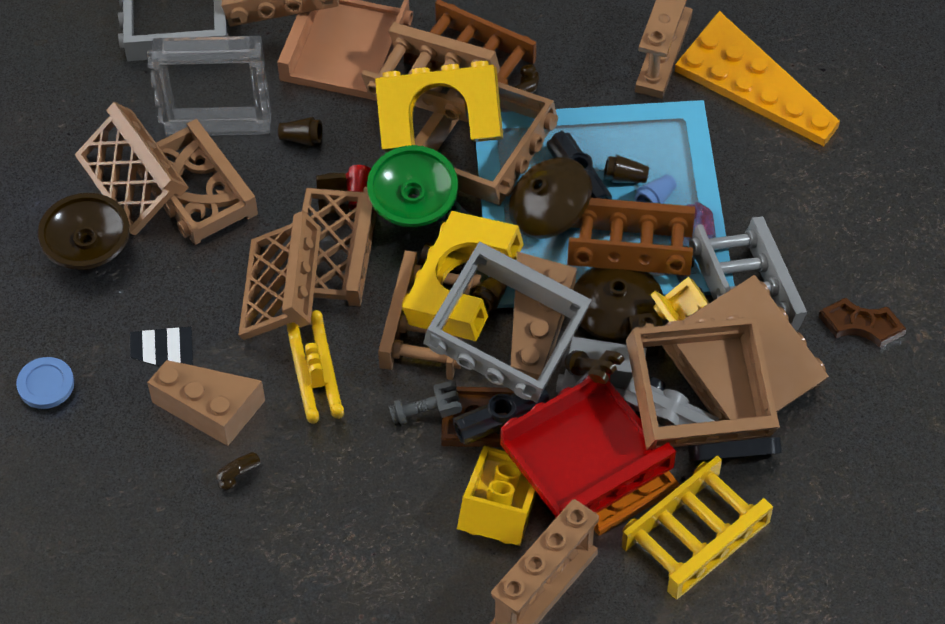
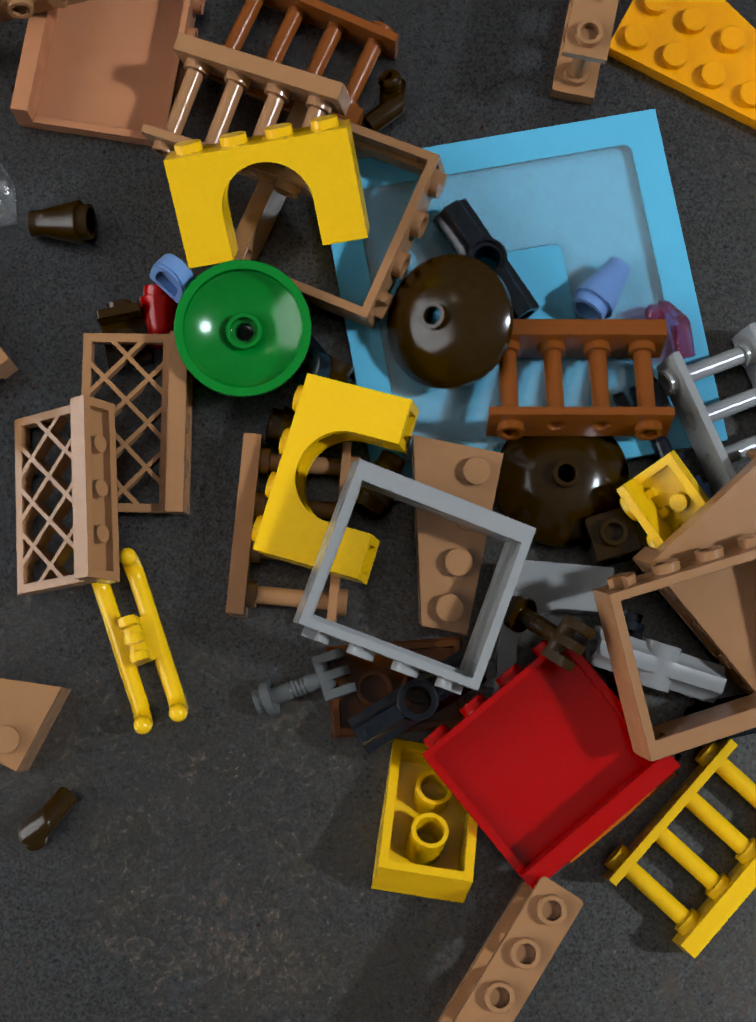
camera: 10 degrees left, 25 degrees up
dark brown cone [604,154,649,183] -> none
none -> medium blue tile [149,253,195,304]

